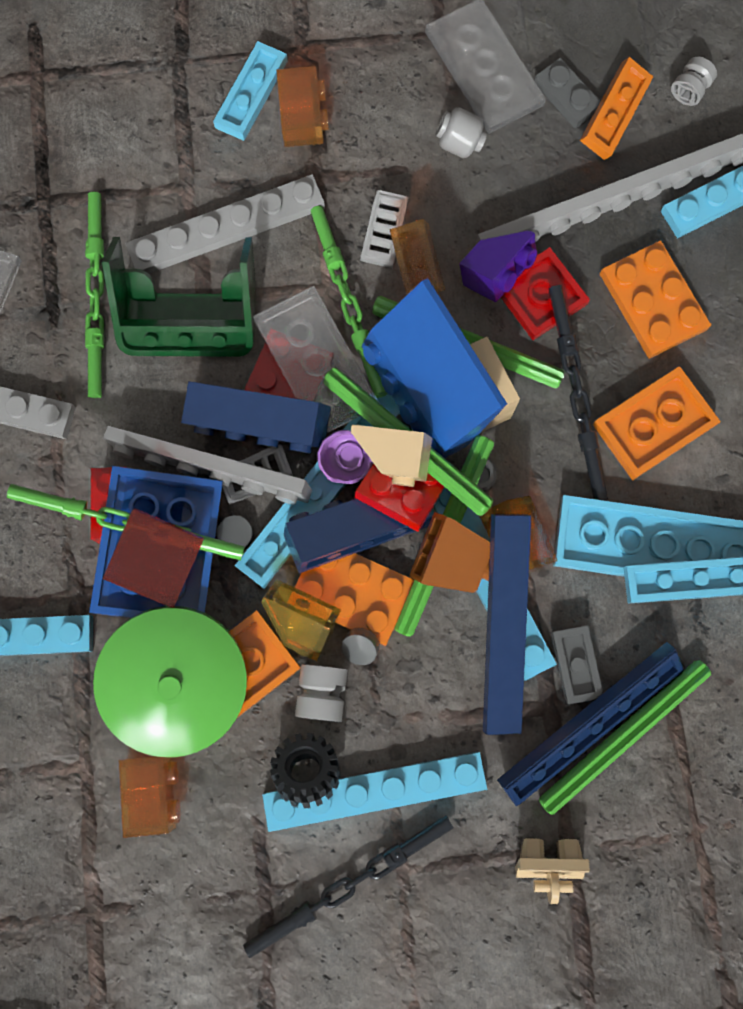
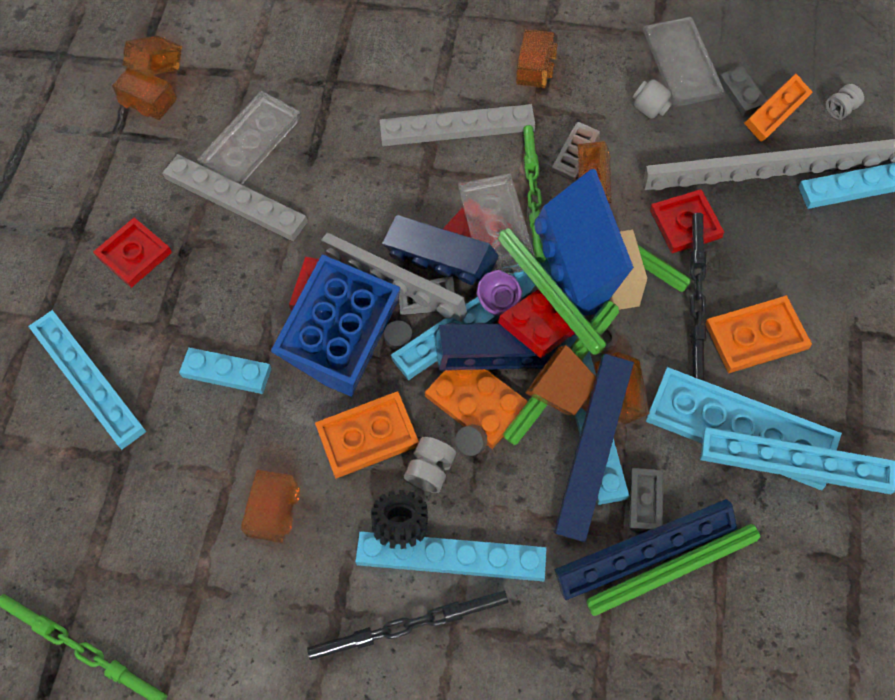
camera: 20 degrees right, 15 degrees down
bright green piece [7,484,245,561] -> none
bright green piece [85,192,104,398] -> none
bright green dish [93,606,247,757] -> none
dark green windscreen [102,237,256,357] -> none
clear red tile [103,508,204,607] -> none
medium azure plate [213,41,288,141] -> none
clear yellow slope [261,579,341,661] -> none
tan slope [351,425,432,487] -> none
dark purple slope [459,230,537,302] -> none
tan hips [515,838,590,904] -> none
orange plate [600,240,712,359] -> none

